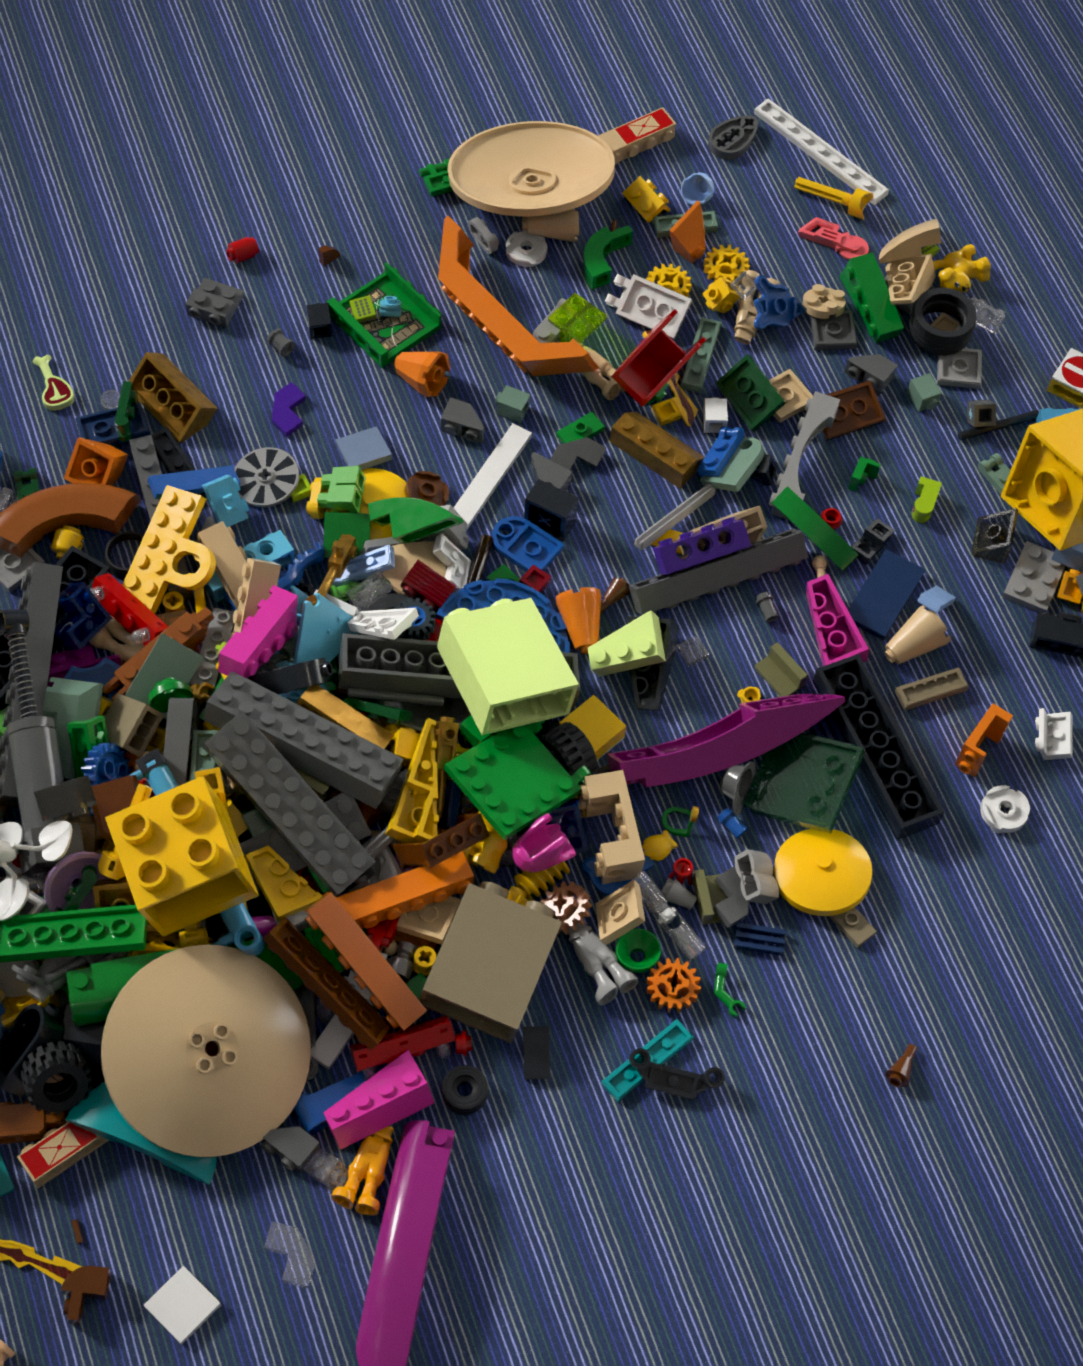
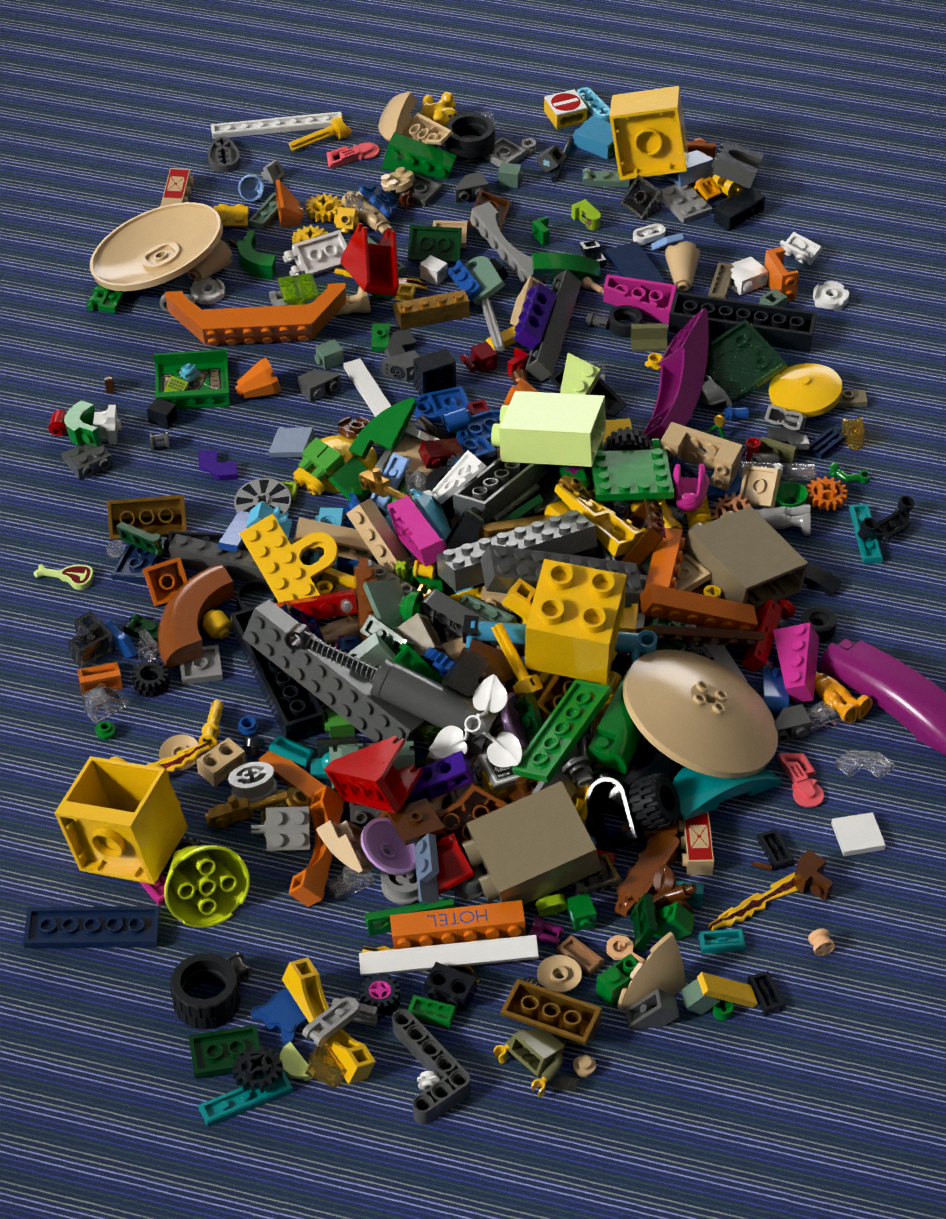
camera: 50 degrees left, 15 degrees down
none -> green arch [64,400,102,447]
none -> white brick [93,405,121,444]
none -> light grey tile [261,160,285,183]
none -> plate [360,614,415,655]
none -> reddish brown plate [399,190,415,211]
none -> blue door [436,403,472,432]
none -> dark red brick [460,341,497,373]
none -> red bracket [508,347,529,377]
none -> light grey bush [521,138,536,154]
none -> black tyre [608,305,643,337]
none -> white plate [633,224,666,245]
none -> white piece [731,257,769,295]
none -> black tile [757,829,795,871]
none -> sand green brick [759,288,788,308]
none -> coral piece [777,753,824,808]
none -> clear yellow piece [841,416,865,450]

